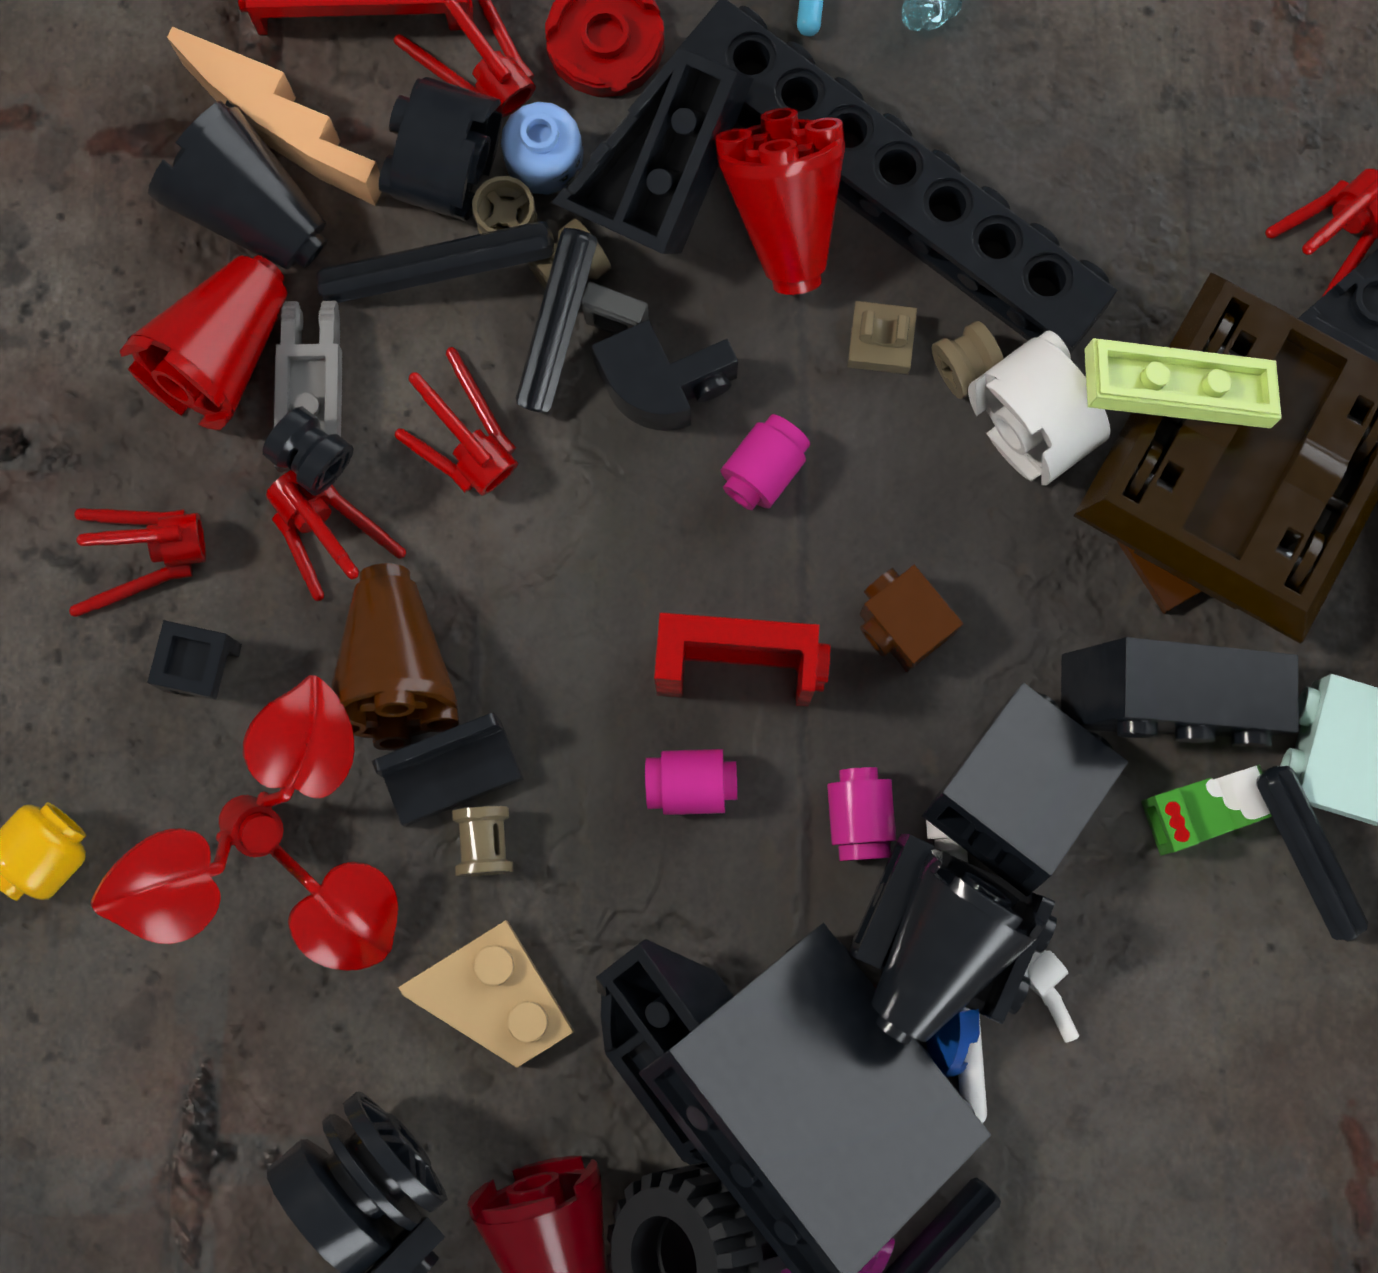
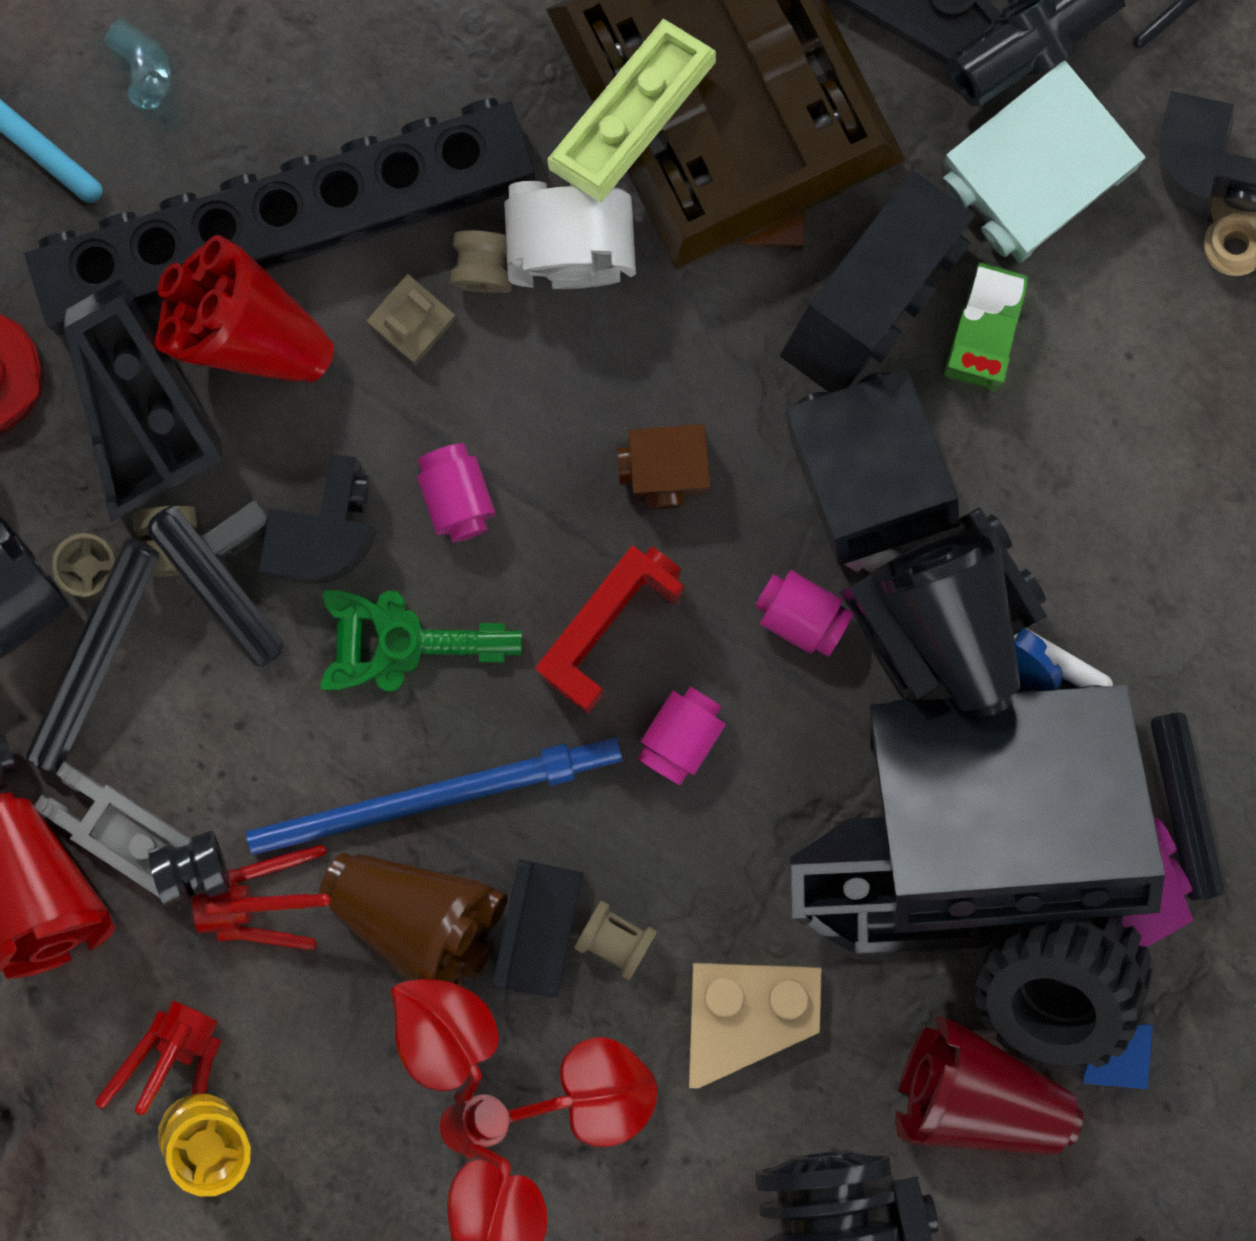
camera: 55 degrees left, 5 degrees up
black panel [147,620,242,700] -> none
red plant [395,347,519,496] -> none
light blue head [501,102,583,195] -> none
white hand [1024,950,1079,1043] -> none
black axle [1256,765,1368,942] -> none
none -> yellow wheel [158,1094,251,1197]
none -> blue bar [246,737,623,856]
none -> green piece [320,590,522,692]

